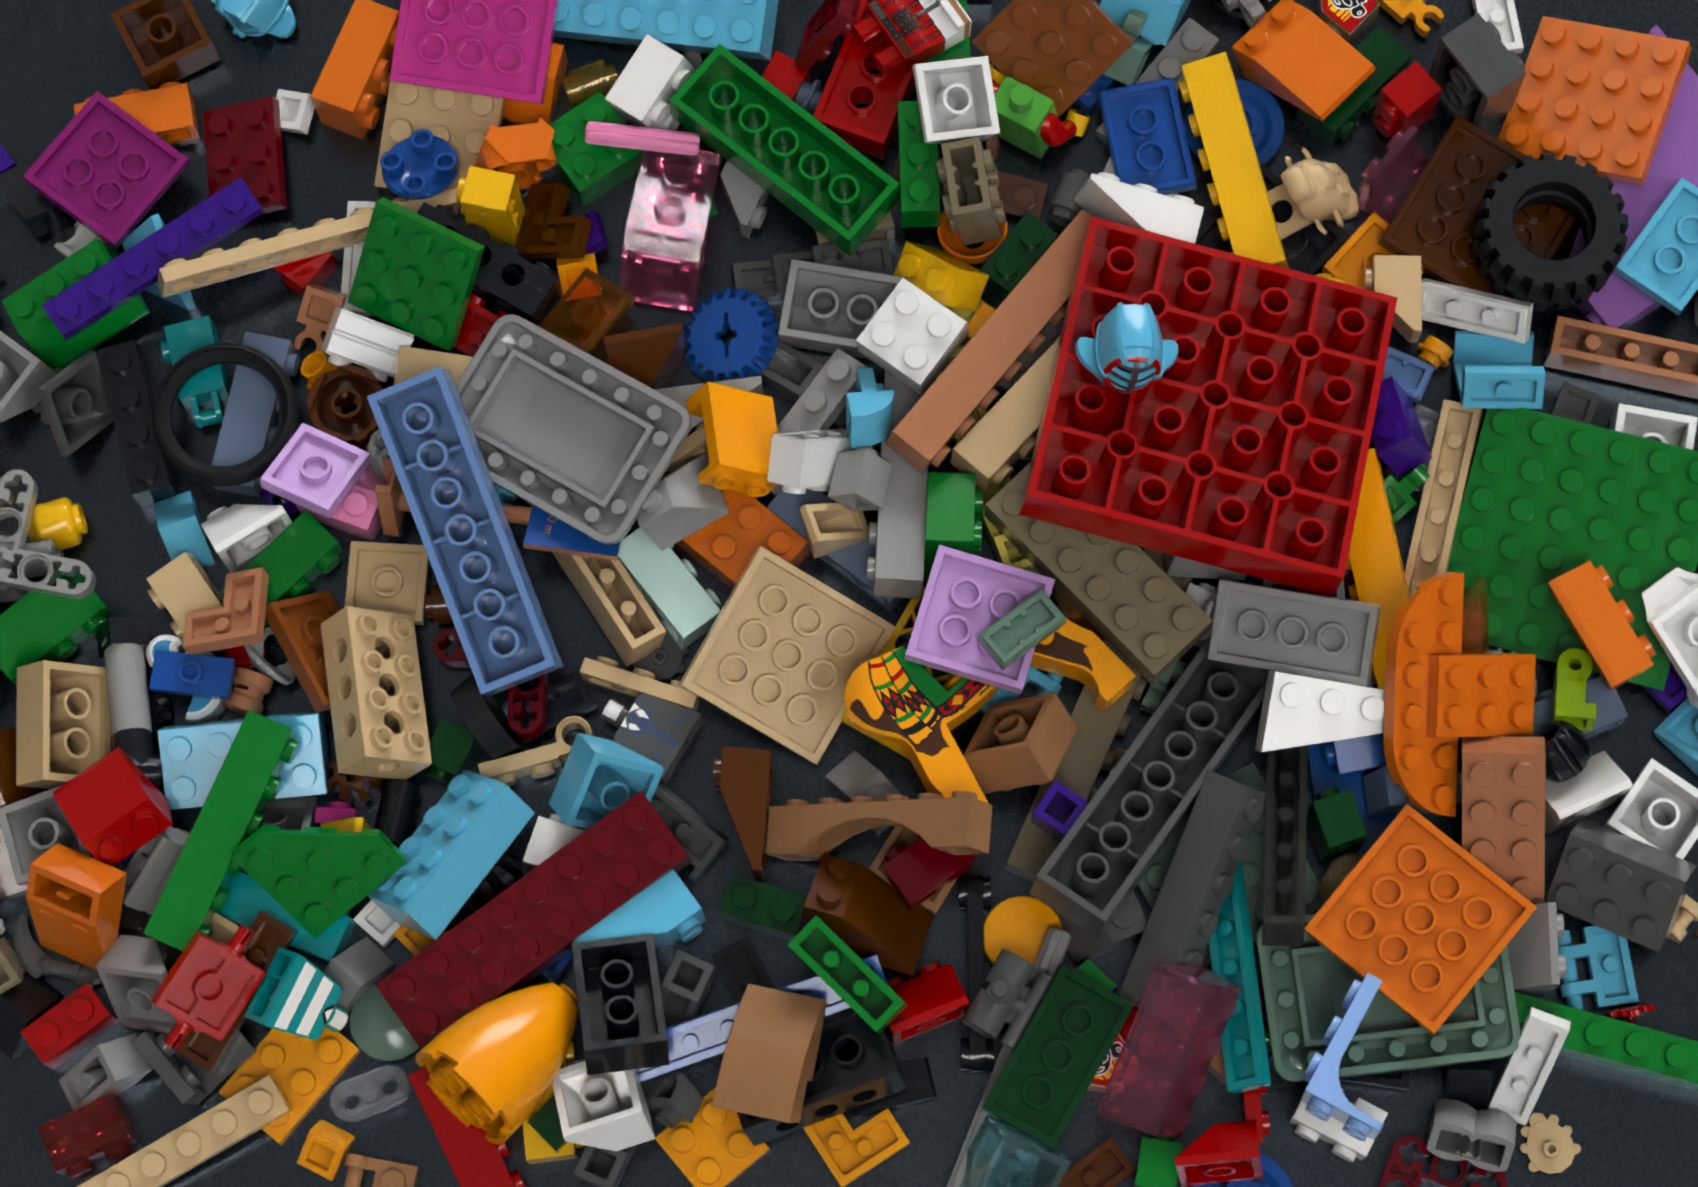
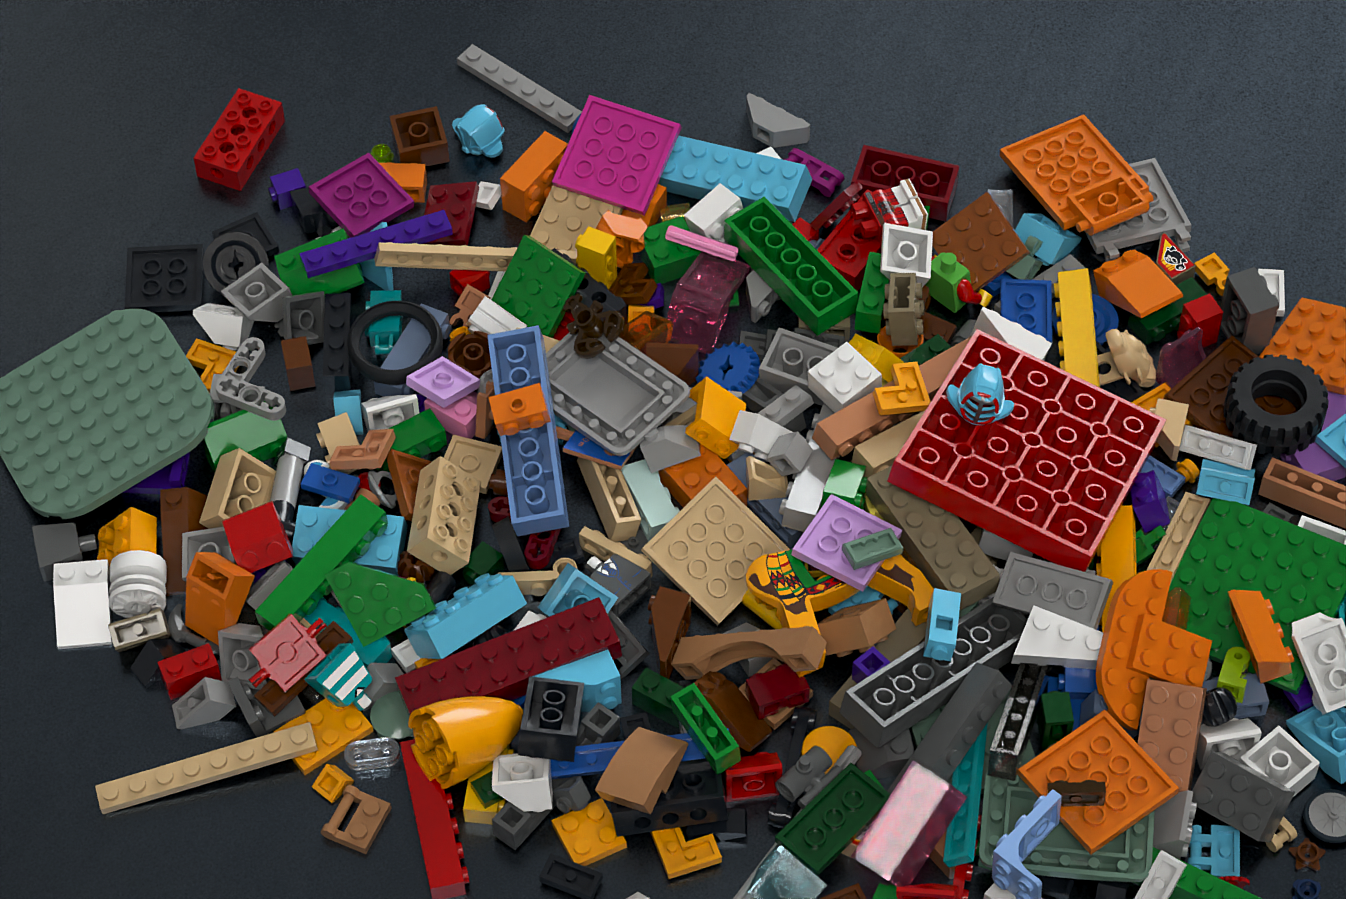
camera: 10 degrees right, 20 degrees down
yellow head [28,497,88,550] -> none
clear red brick [38,1093,138,1178] -> none
blue dish [380,129,459,200] -> none
medium azure brick [846,368,894,448] -> none
none -> reddish brown slope [281,336,315,391]
none -> clear neon green plate [370,144,394,163]
none -> orange brick [488,383,551,436]
none -> dark brown animal [563,293,625,359]
none -> light orange plate [873,362,930,416]
none -> medium azure brick [923,588,961,661]
none -> dark brown plate [1046,780,1106,806]

